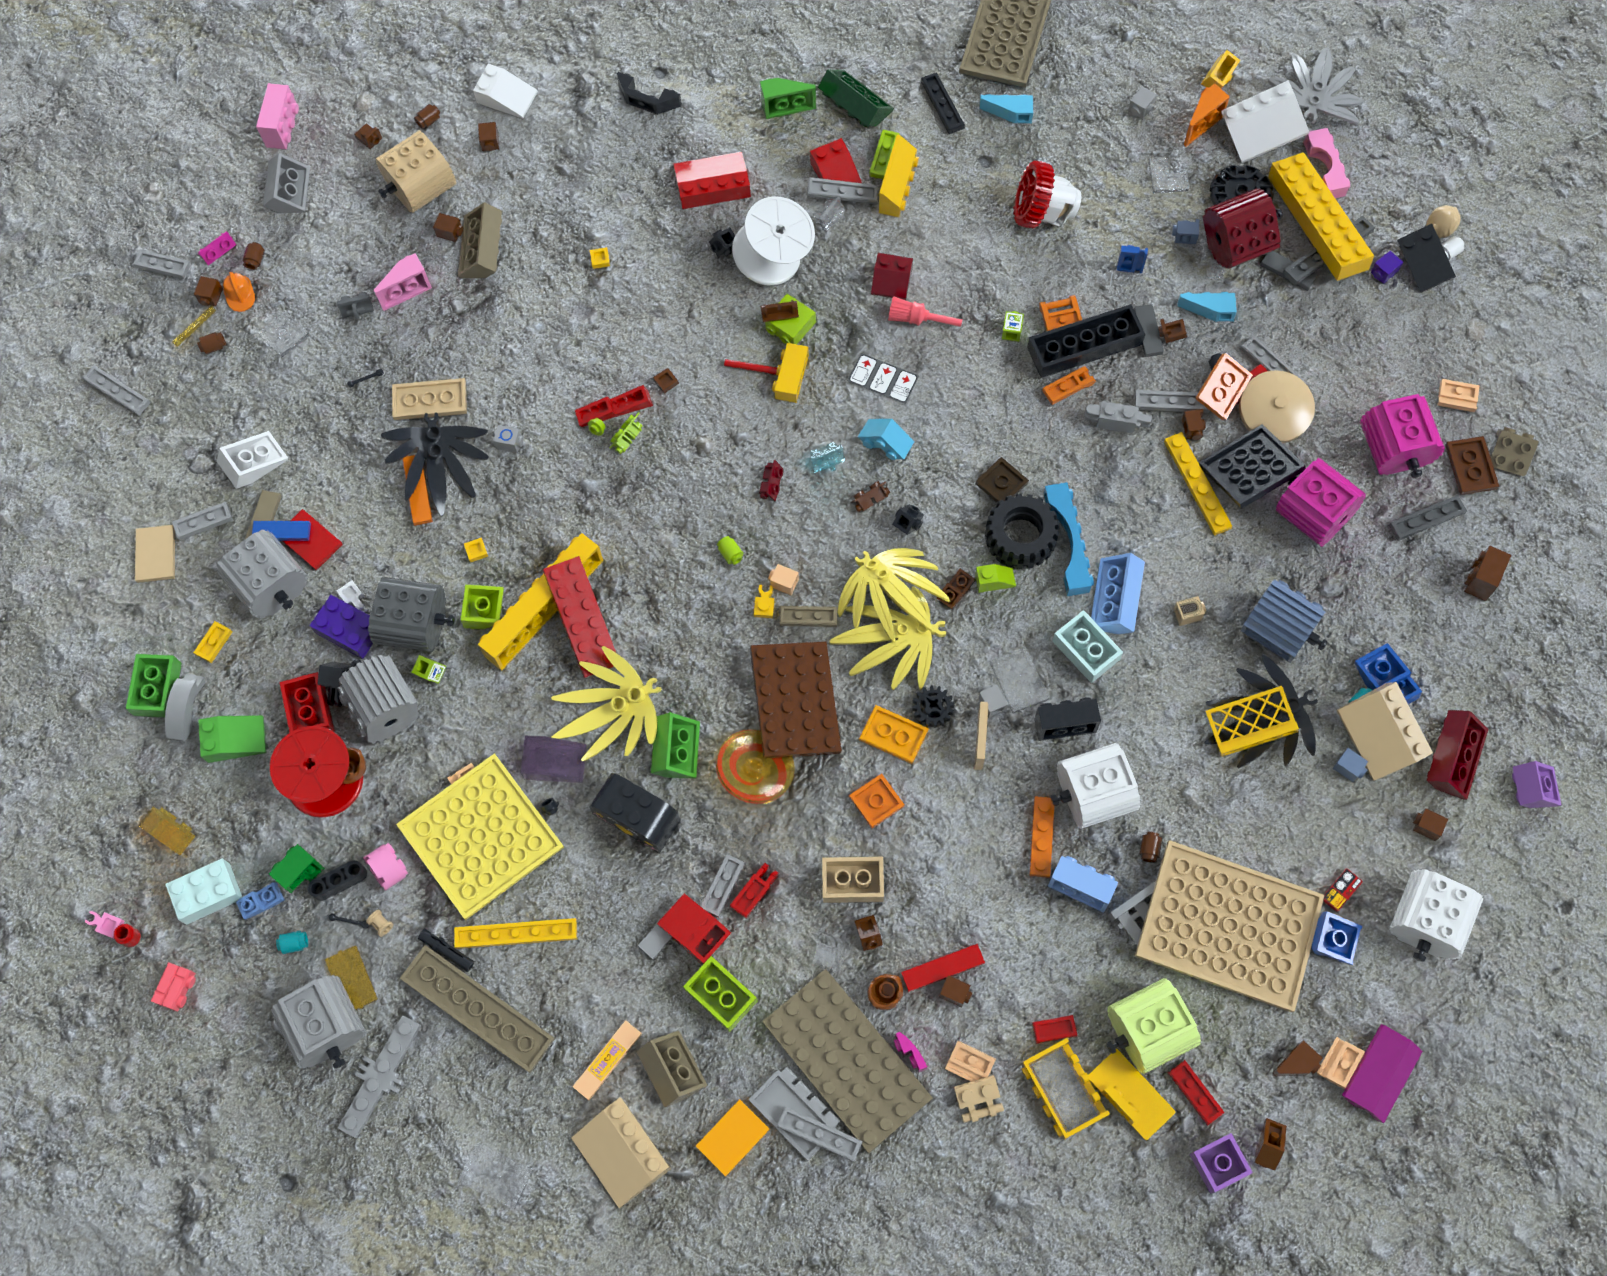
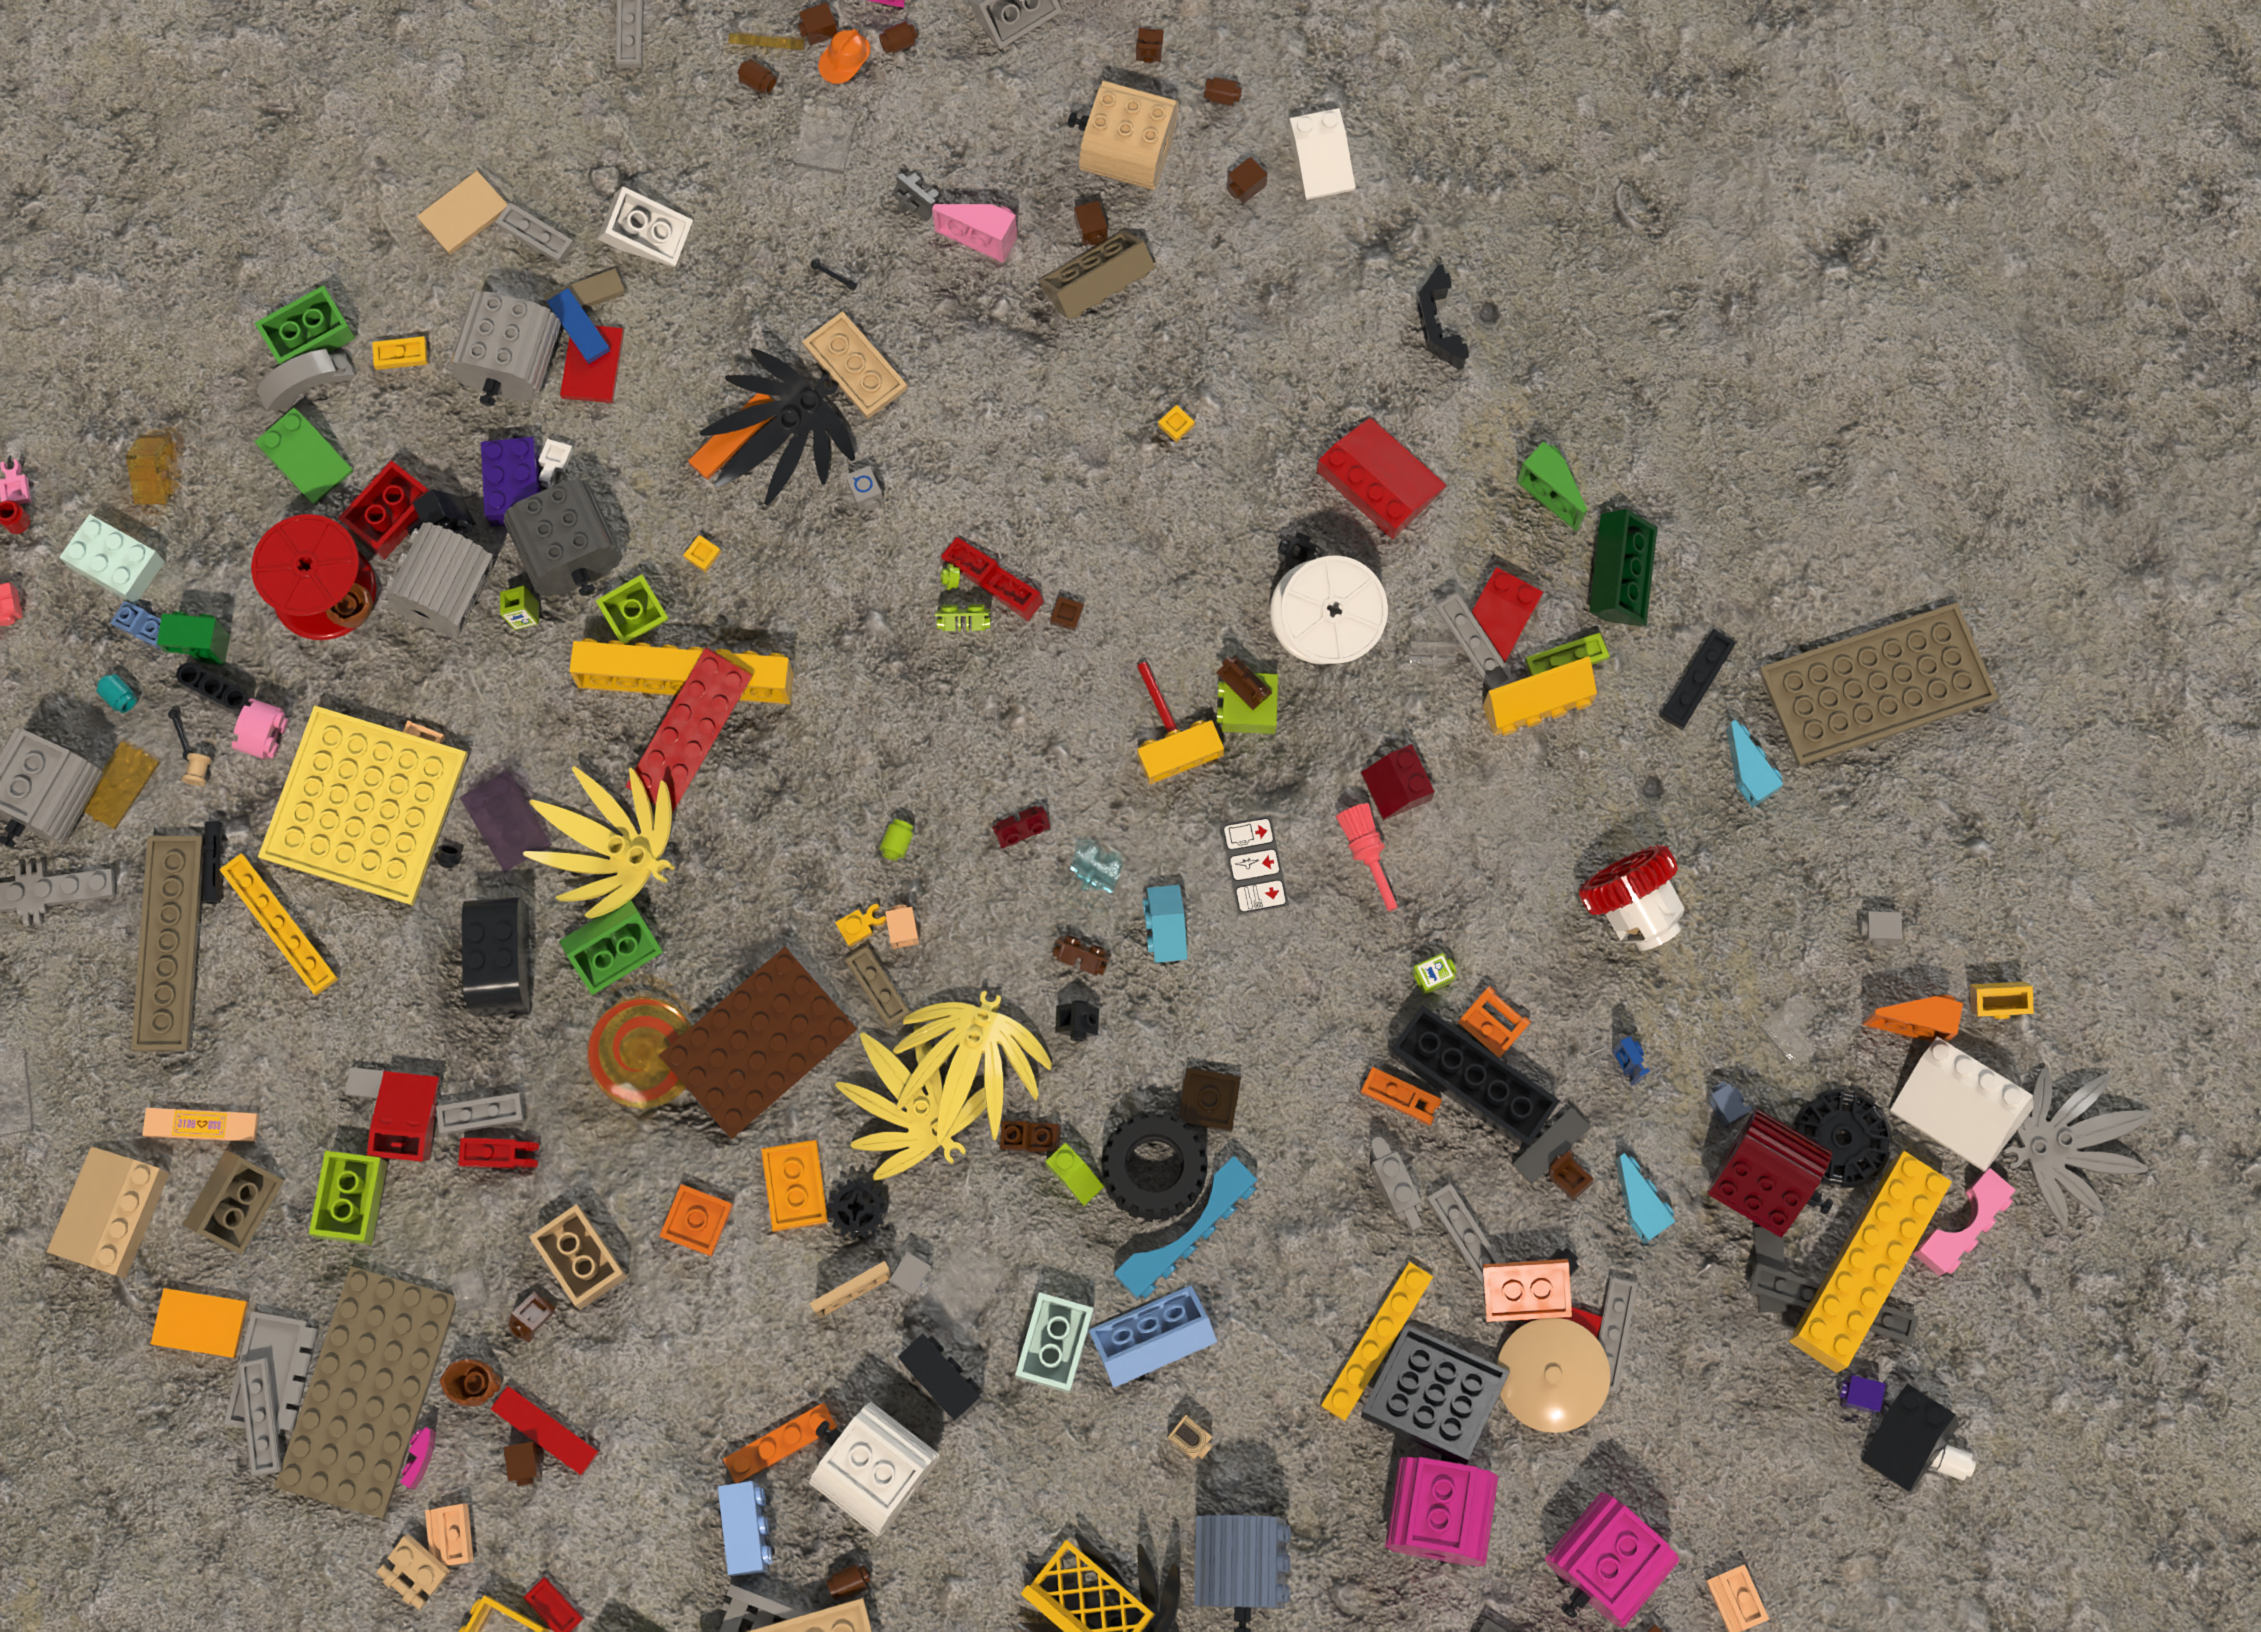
camera: 50 degrees right, 5 degrees up
reddish brown brick [1182,409,1206,440] -> none
tan hair [1426,205,1461,239] -> none

